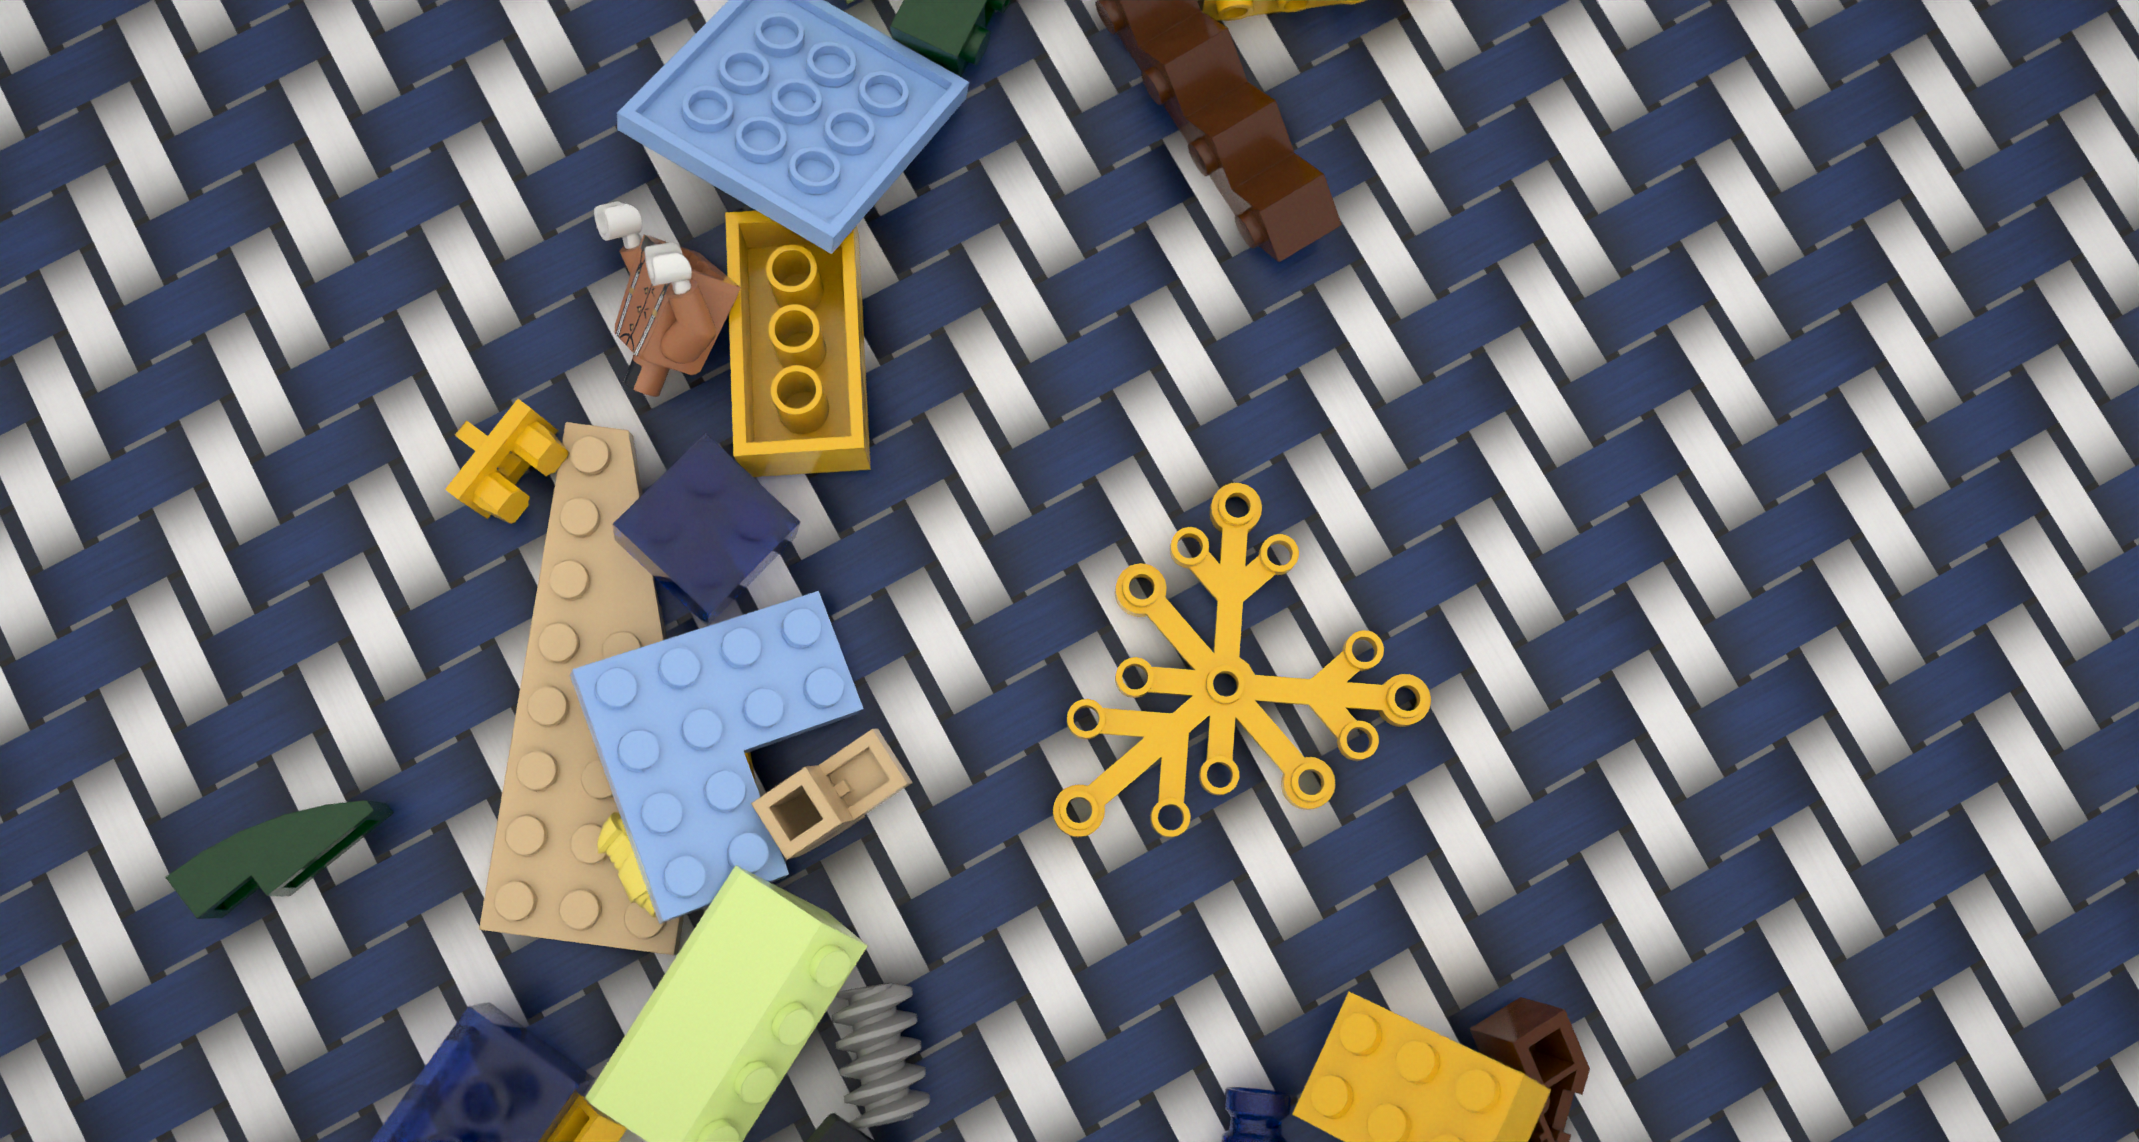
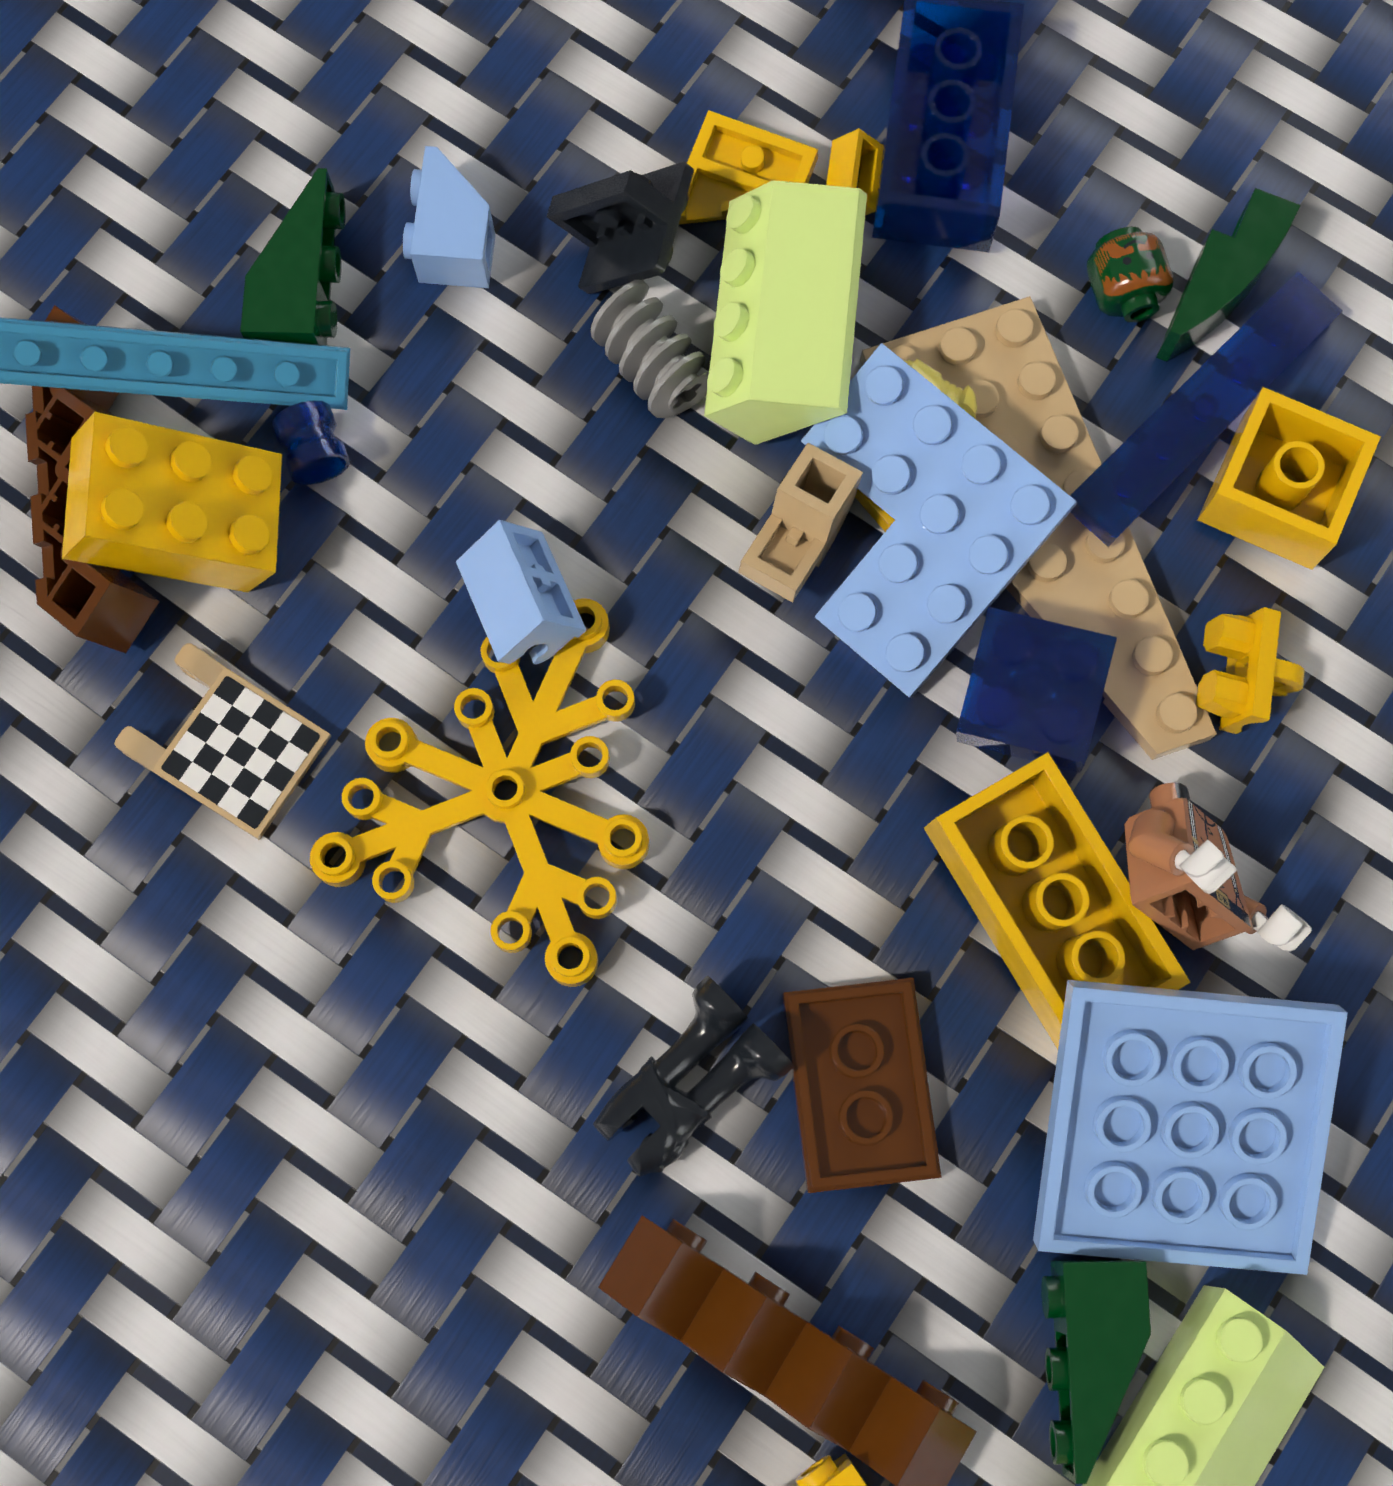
camera: 160 degrees right, 5 degrees down
none -> flag [114,643,331,840]
none -> light blue hinge [456,520,587,665]
none -> black piece [593,975,794,1177]
none -> reddish brown tile [783,978,942,1193]
none -> clear blue tile [1070,271,1343,547]
none -> dark green head [1087,226,1174,322]
none -> yellow brick [1197,387,1381,570]

